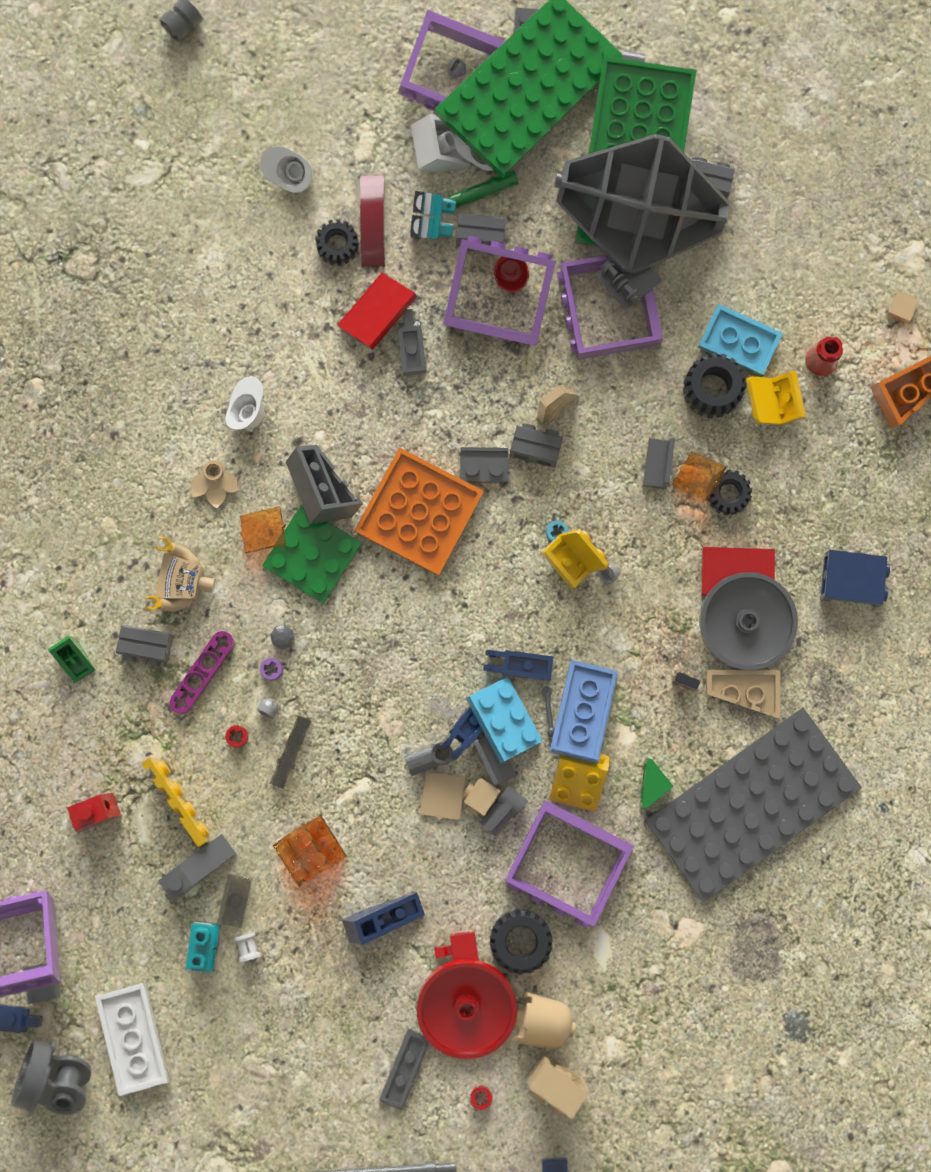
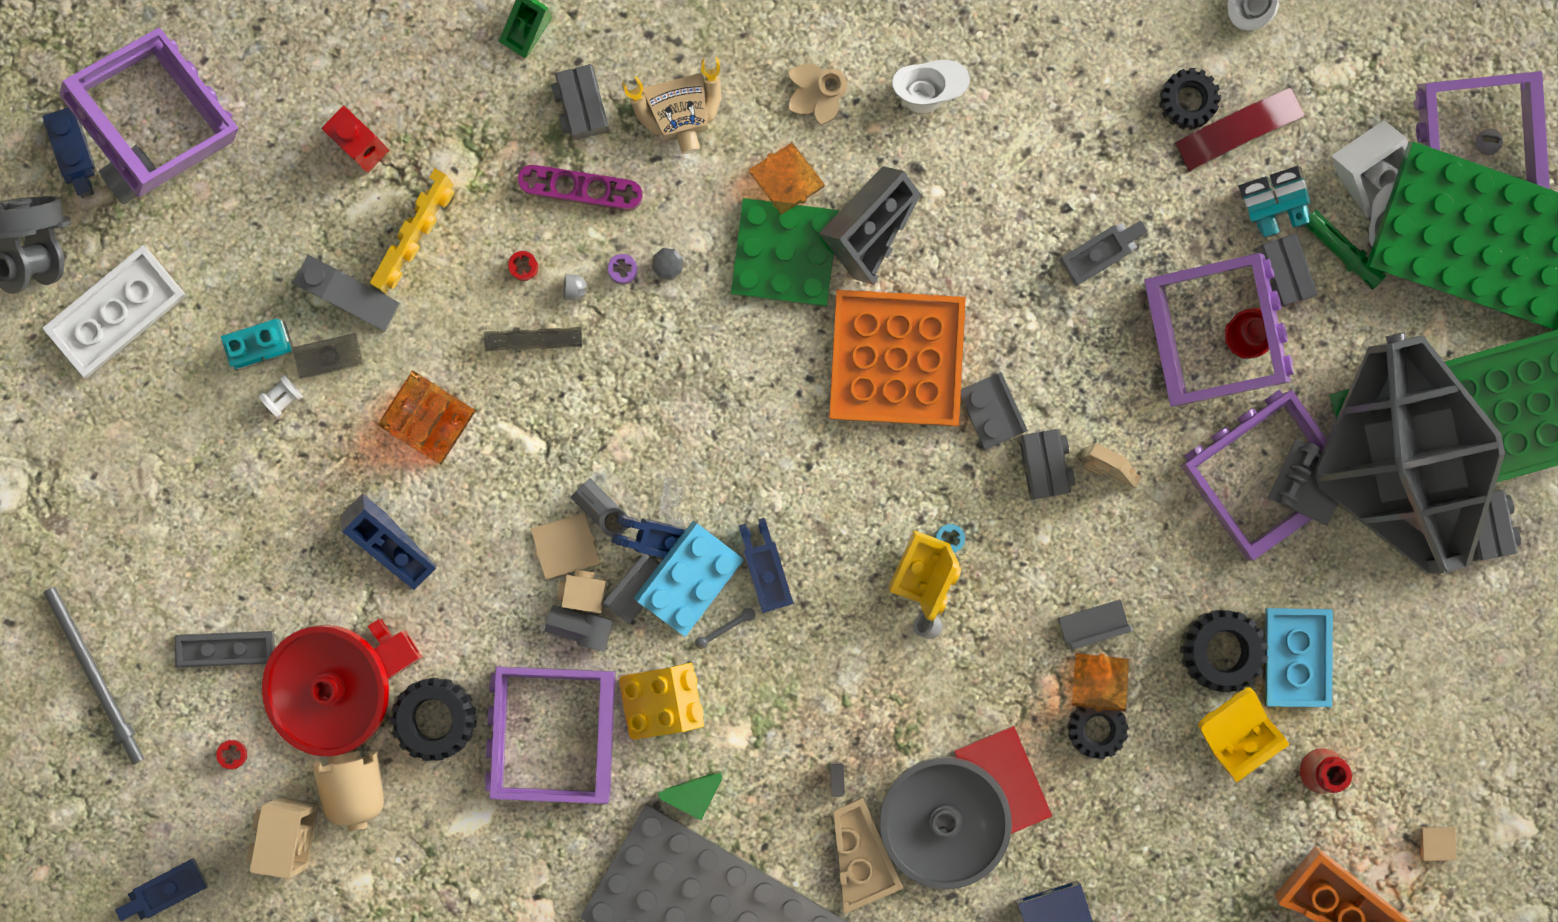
camera: 60 degrees right, 5 degrees up
red tile [337,272,417,350] -> none
medium blue tile [549,660,618,764] -> none

